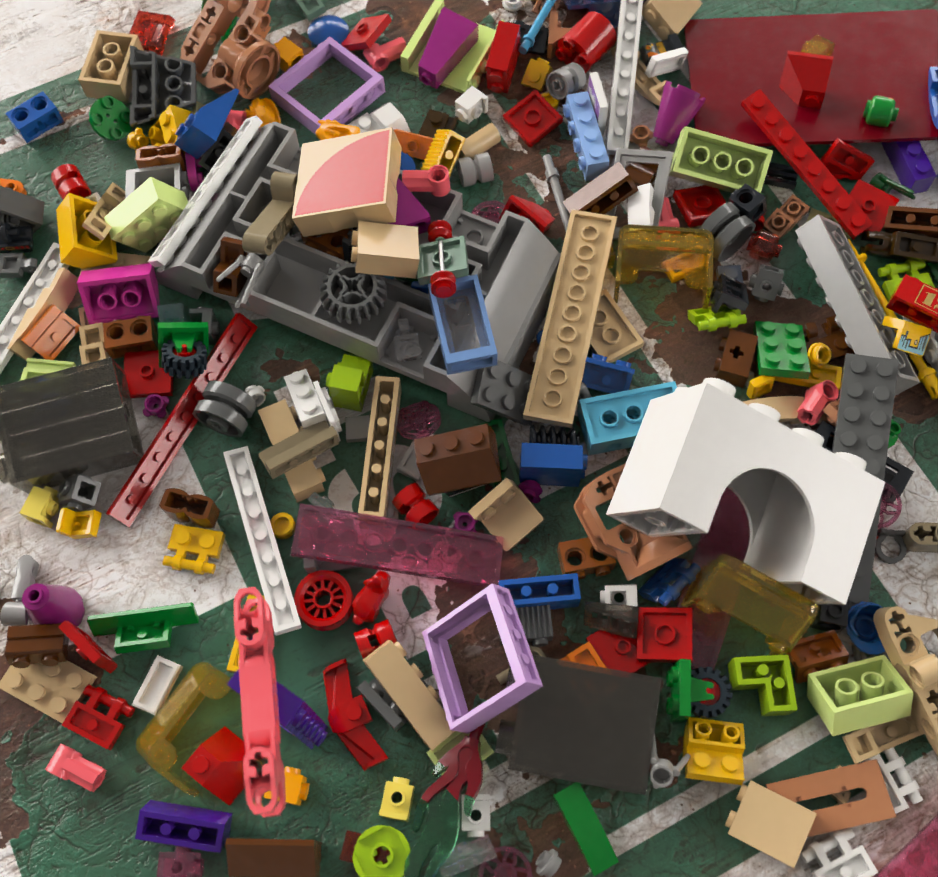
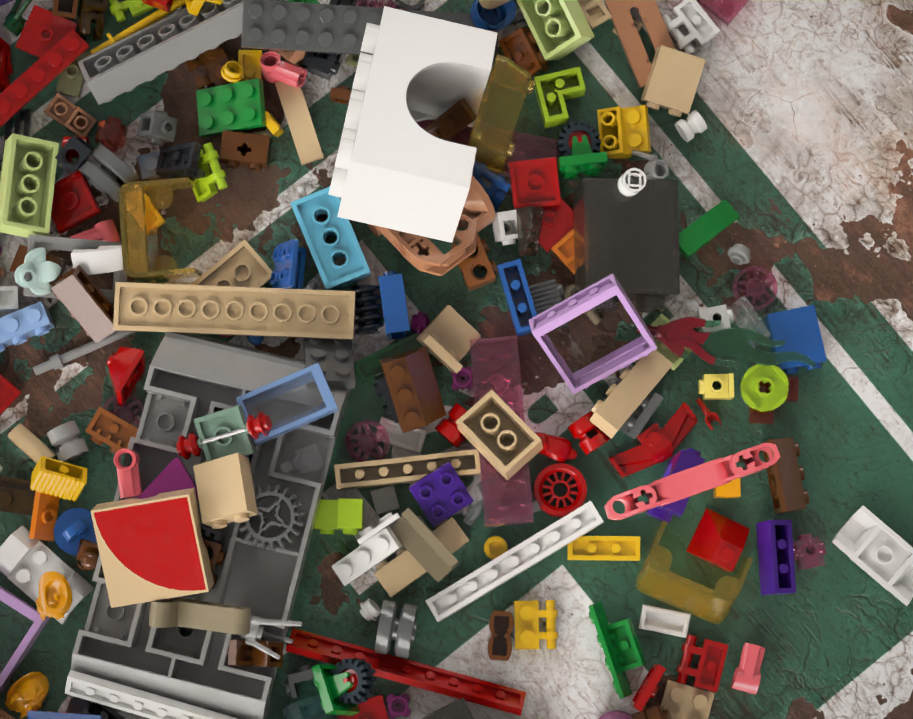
camera: 100 degrees left, 15 degrees up
none -> light aqua plate [14,247,61,295]
none -> dark orange bracket [85,406,138,455]
none -> dark purple bracket [409,462,474,527]
none -> reddish brown plate [424,98,477,141]
none -> tan brick [456,389,543,481]
none -> white wheel [617,168,647,197]
none -> white wheel [675,110,707,142]
none -> red hand [696,398,722,430]

